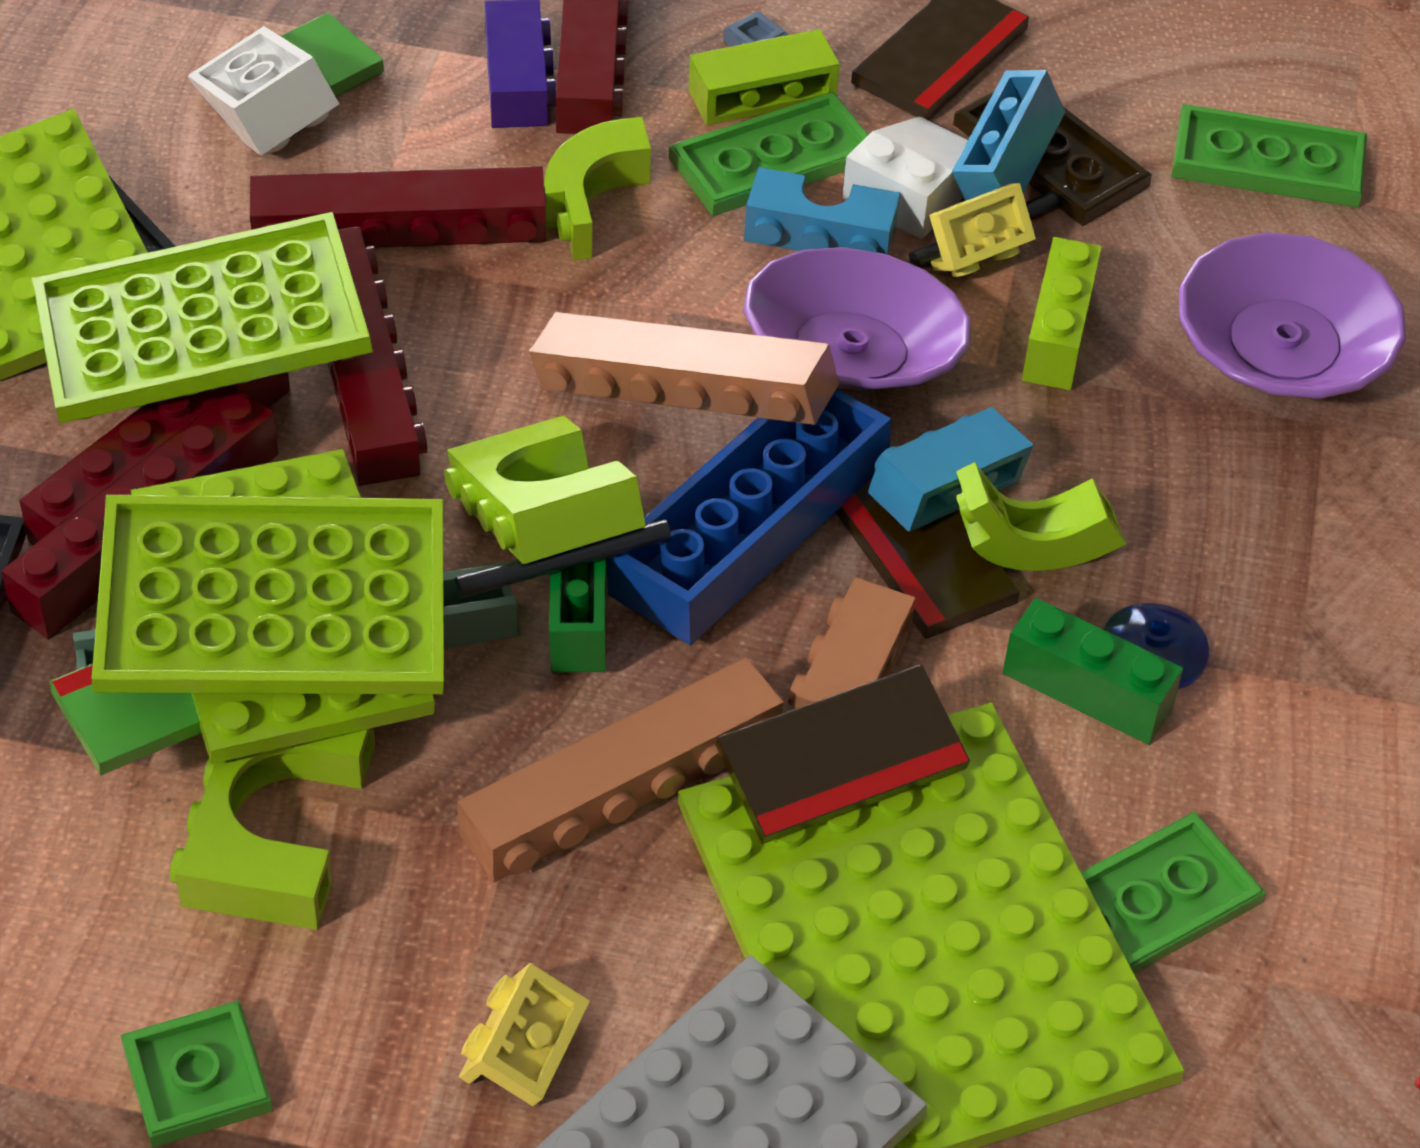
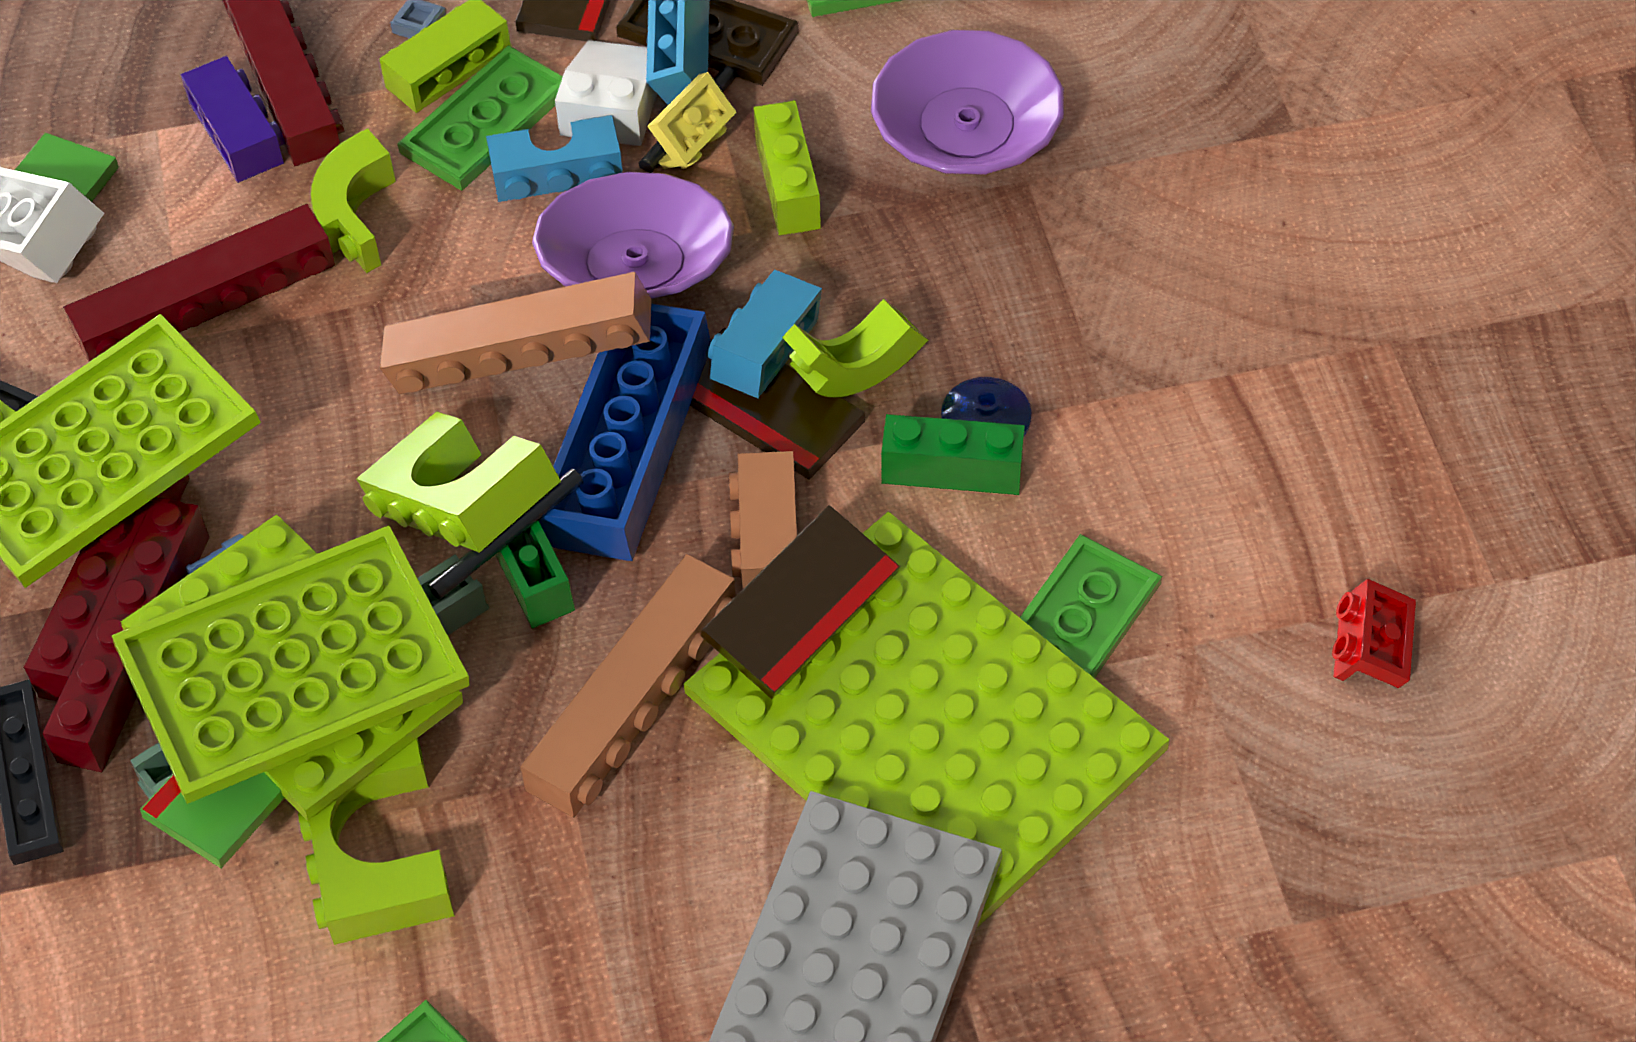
camera: 20 degrees left, 5 degrees up
dark red brick [328,226,428,486] -> none
light yellow bracket [459,963,590,1106] -> none

